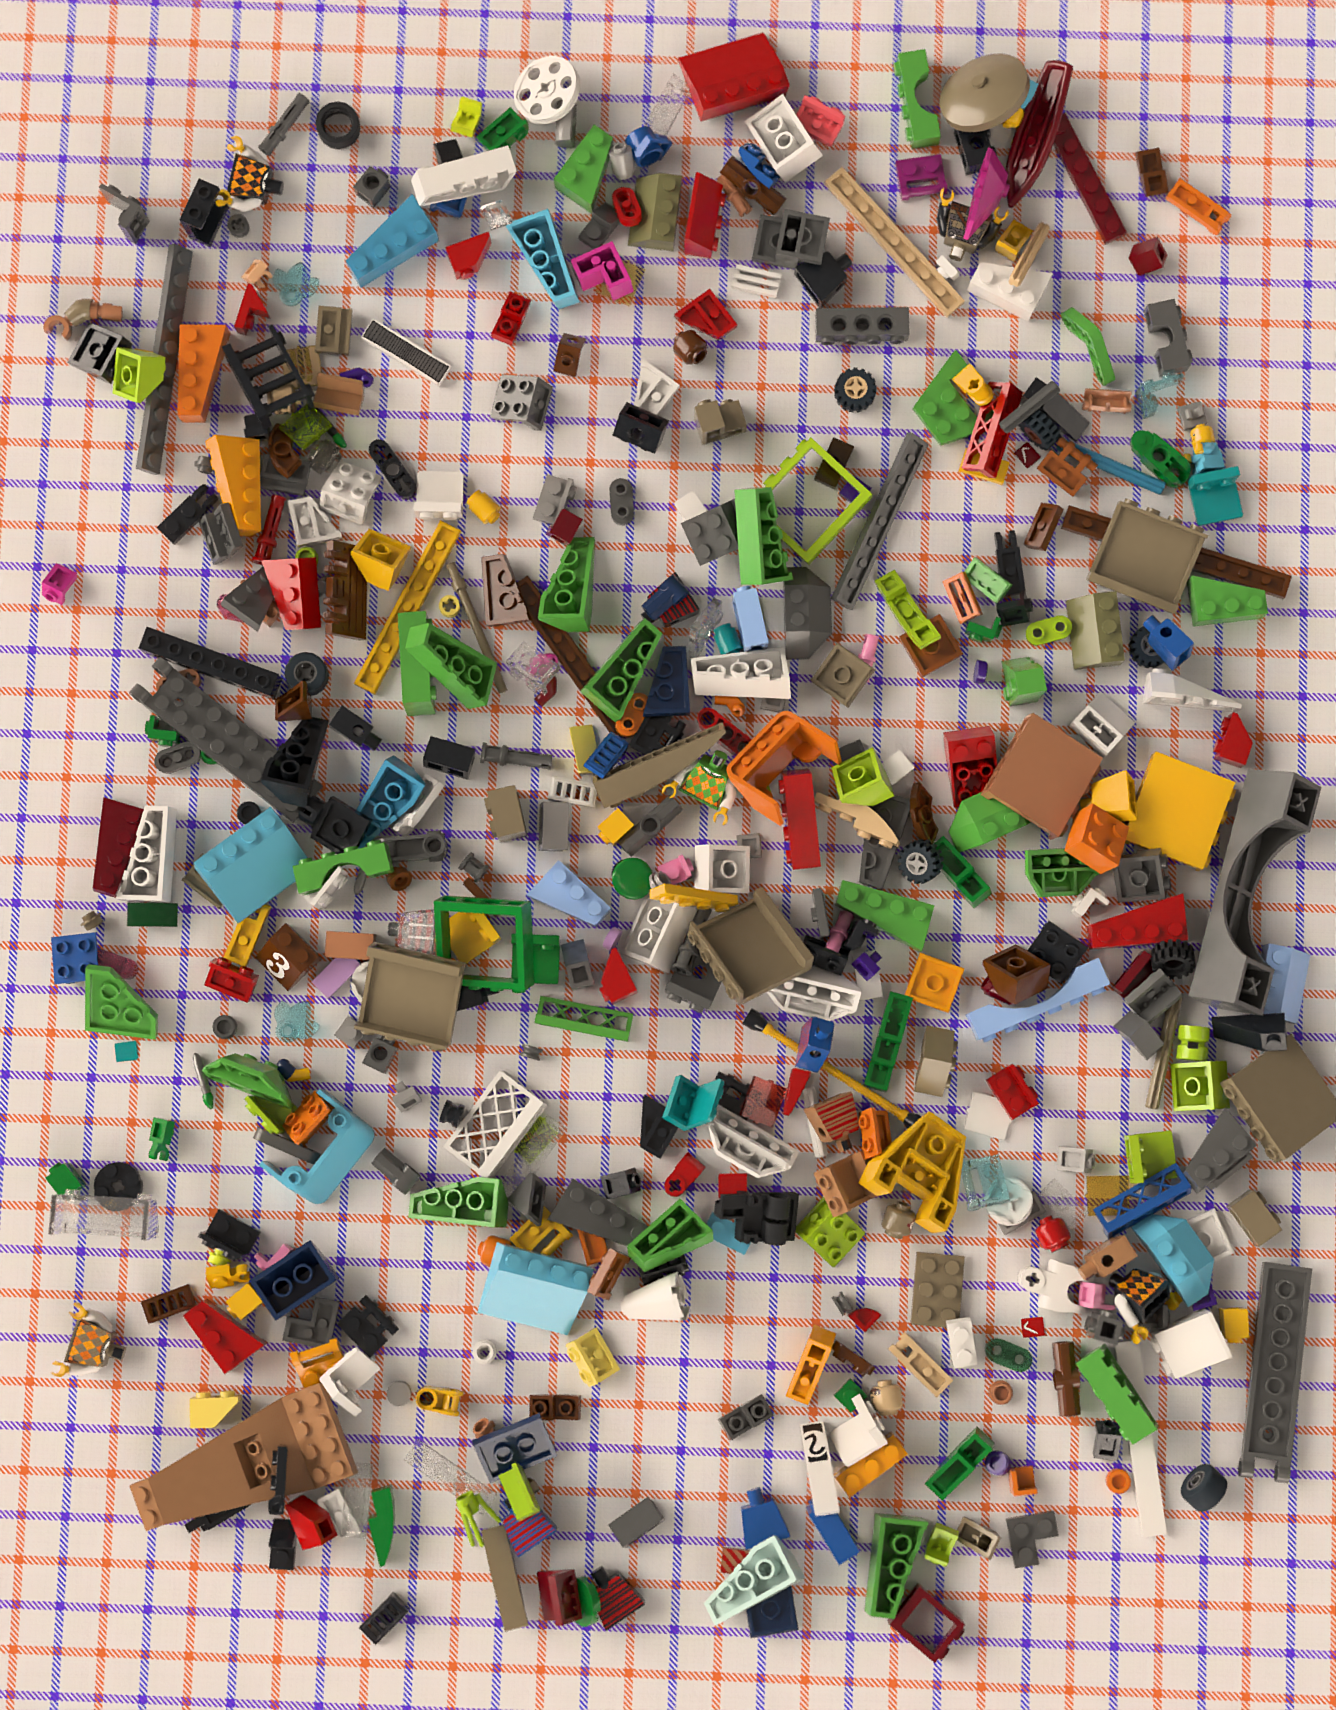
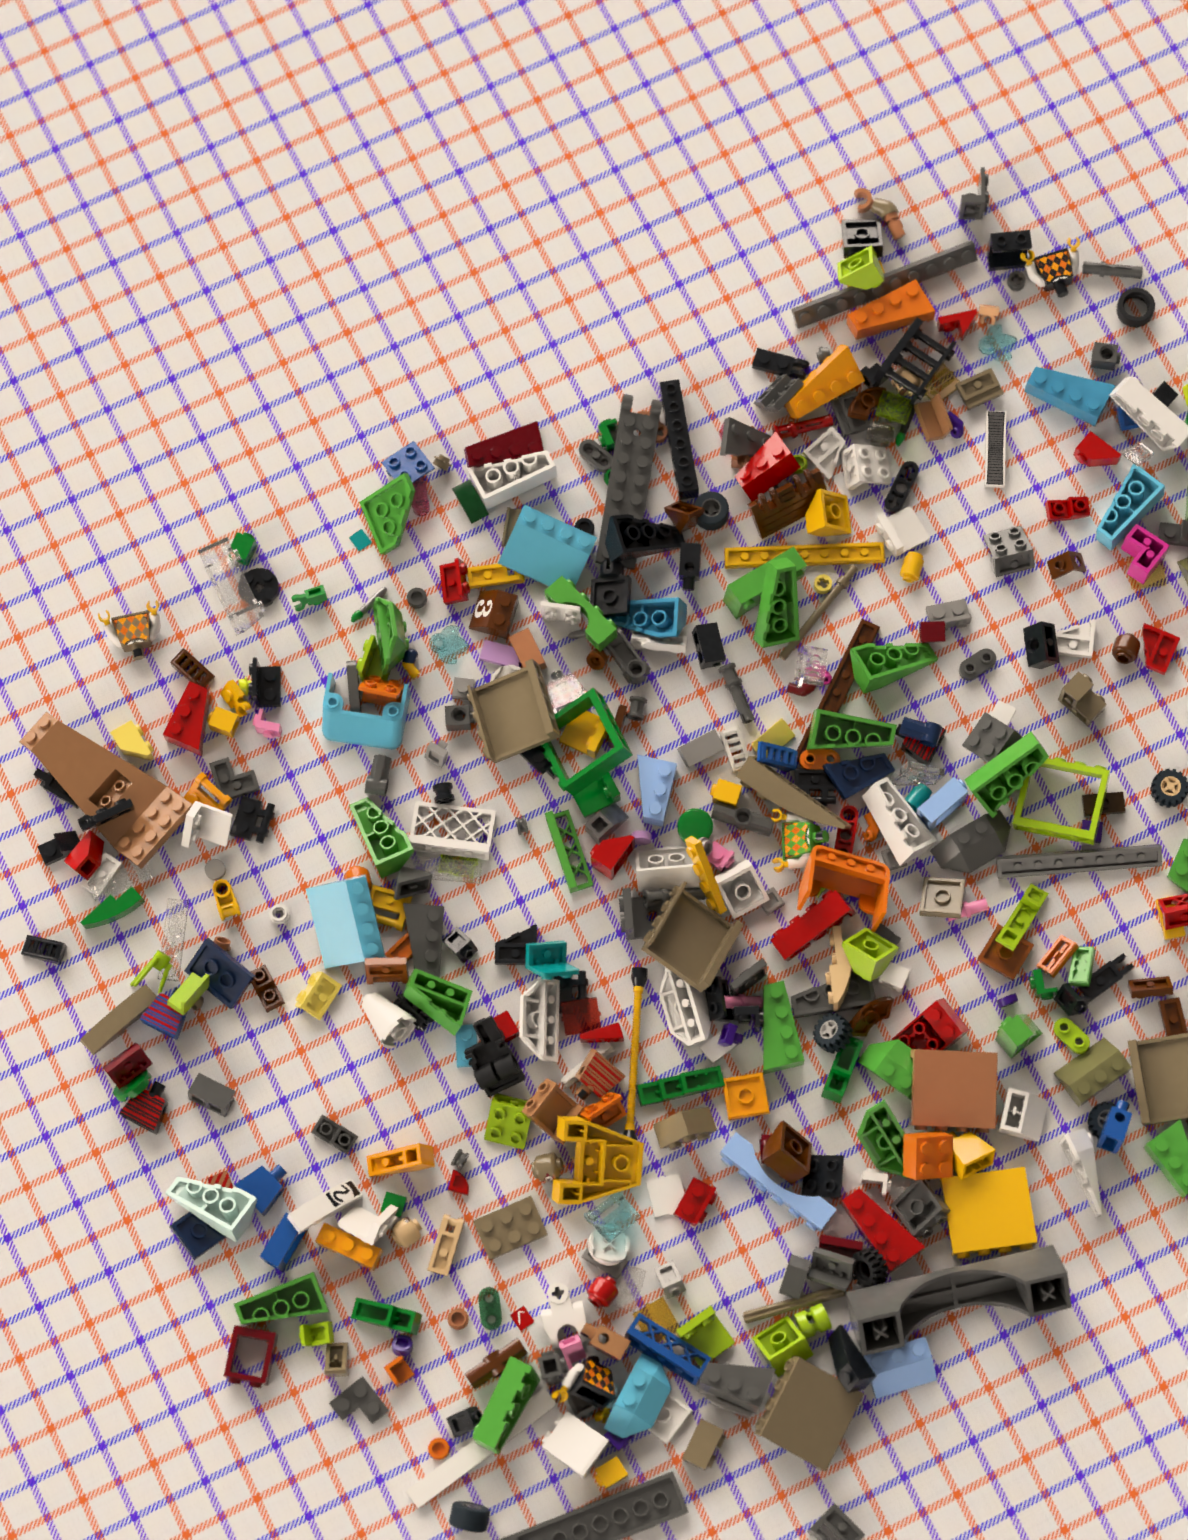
camera: 65 degrees right, 10 degrees down
dark pink bracket [42,563,77,605] -> none
dark blue slope [249,1240,339,1321] -> none
wing [481,554,532,627] -> none
dark tan brick [484,785,528,842] -> none
red piece [664,1152,706,1197] -> none
blue torso [795,1017,835,1073] -> none
reddish brown plate [832,1340,876,1377] -> none
white plate [946,1317,978,1369] -> none
red slope [1213,712,1253,768] -> none

